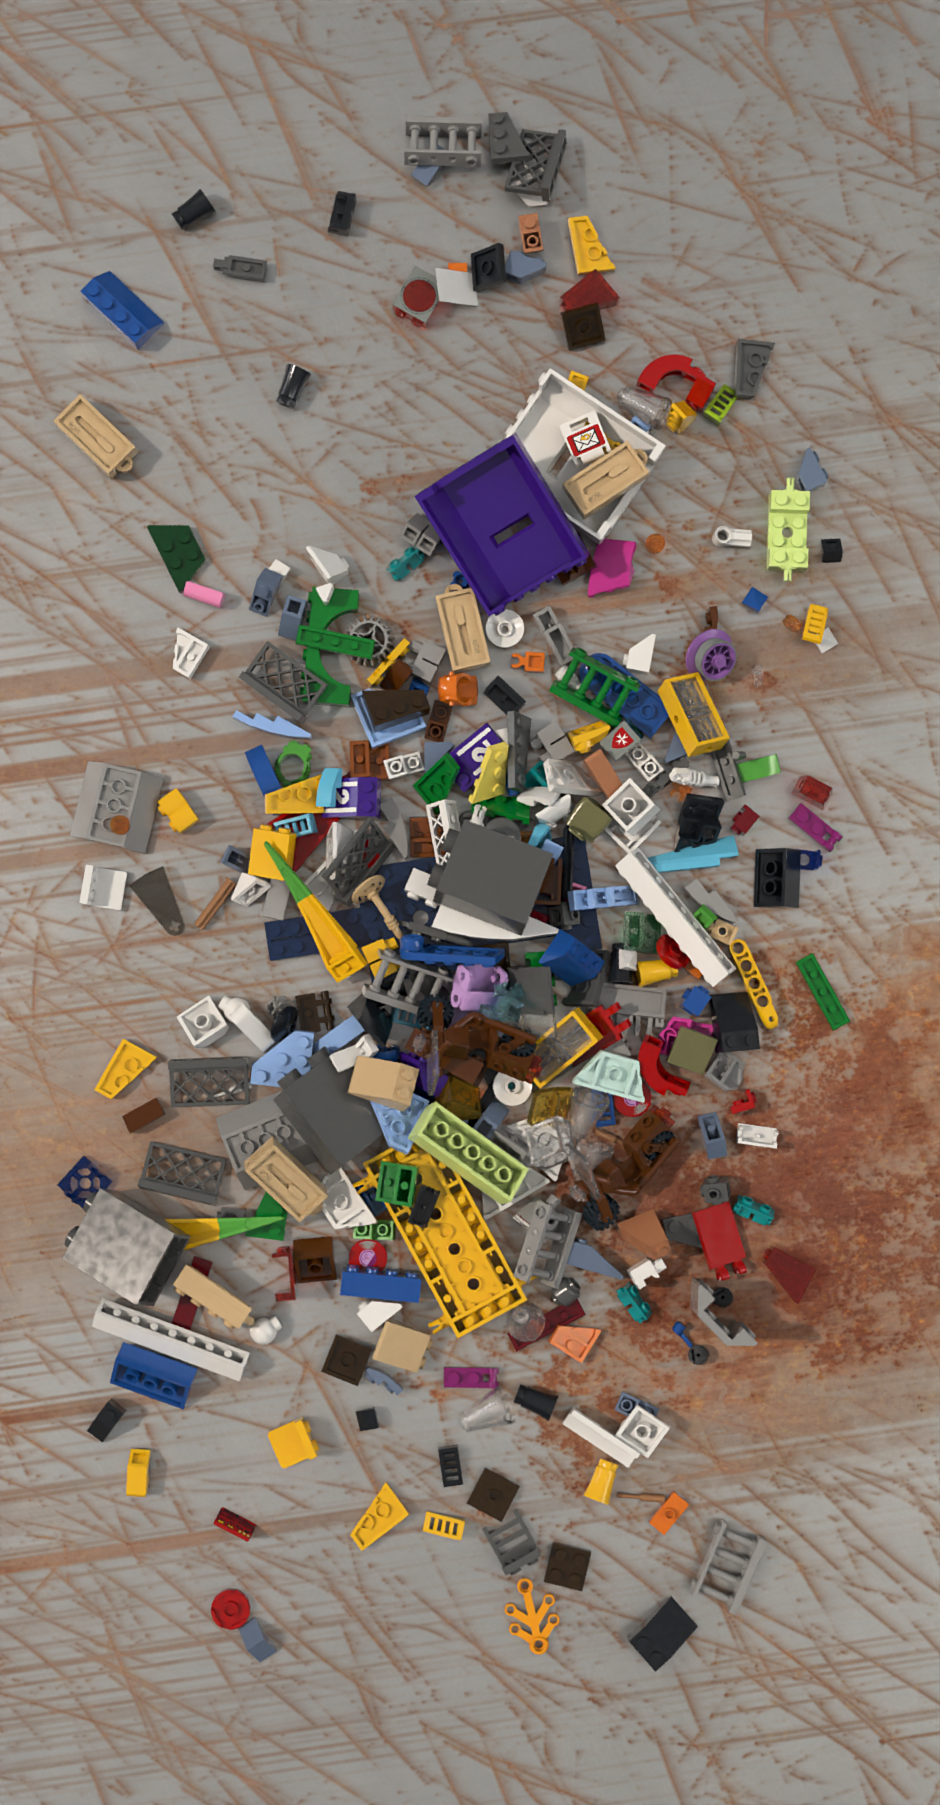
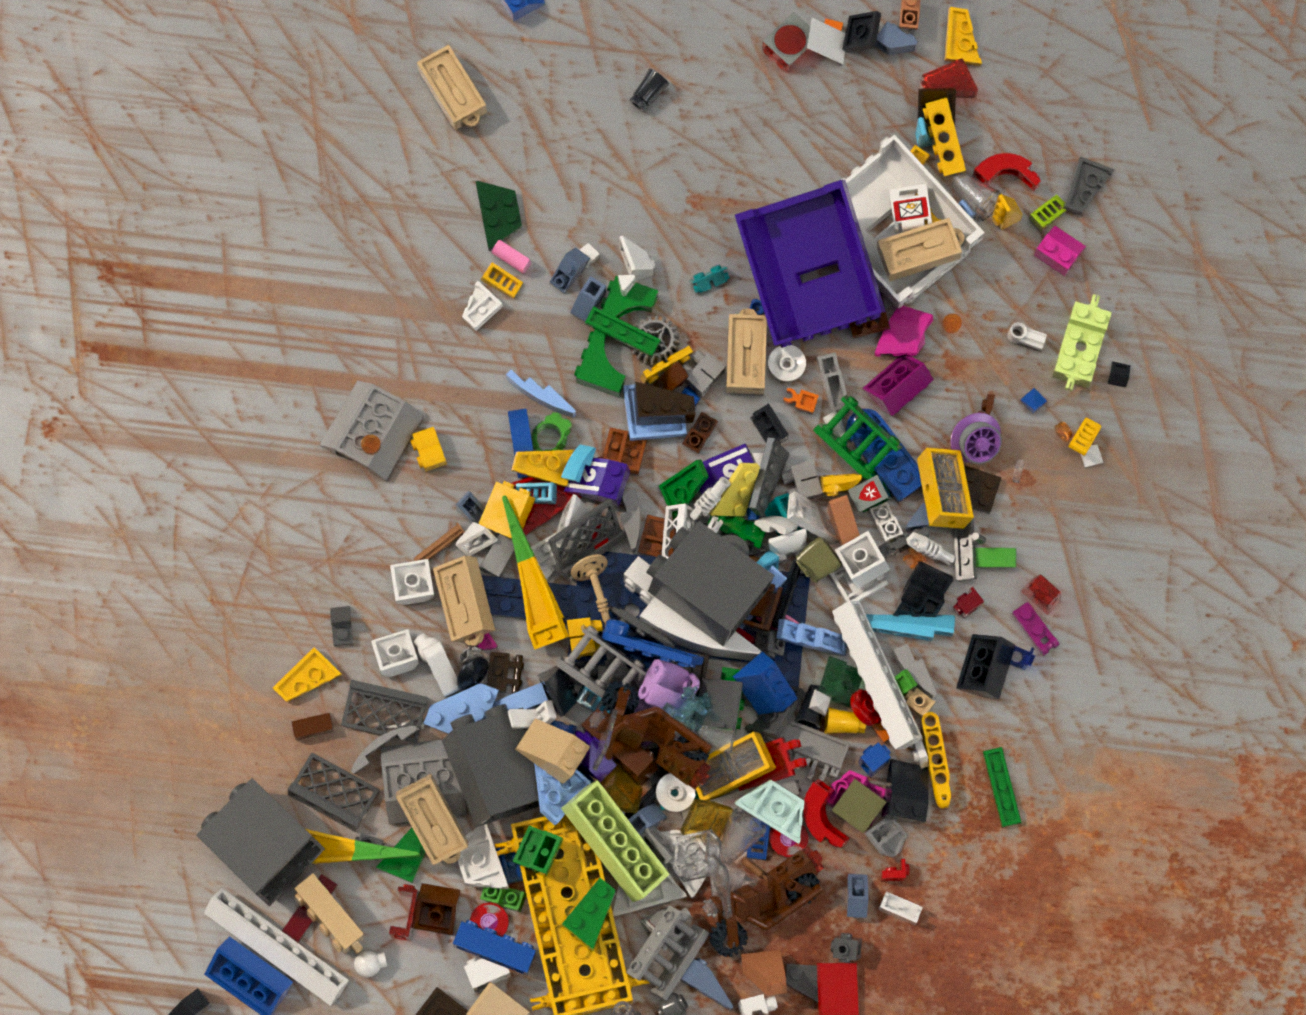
camera: 15 degrees right, 10 degrees down
clear blue piece [57,1155,113,1208] -> none
white bracket [79,865,127,911] -> none
clear smoke piece [129,866,185,936] -> none
dark grey fence [239,641,329,724] -> none
white slope [383,751,425,780] -> none
light grey hips [400,513,442,556] -> none
black hinge [407,1184,441,1228] -> none
sand blue slope [424,742,455,772] -> none
orange helmet [438,671,478,706] -> none
white slope [622,634,656,675] -> none
red slope [685,374,716,413] -> none
teal hinge [733,1195,775,1226] -> none
sand blue slope [796,447,828,493] -> none
none -> dark grey slope [330,606,353,646]
none -> light grey slope [351,726,420,774]
none -> white slope [390,559,434,605]
none -> tan piece [433,556,495,646]
none -> dark pink tile [472,633,498,650]
none -> yellow slope [480,262,523,298]
none -> green wedge [562,878,616,952]
none -> white hinge [689,477,731,520]
none -> magenta slope [862,355,934,416]
none -> white plate [909,740,929,769]
none -> medium azure slope [915,117,933,148]
none -> yellow brick [923,98,966,177]
none -> dark brown plate [964,465,1002,514]
none -> dark pink slope [1034,226,1086,276]

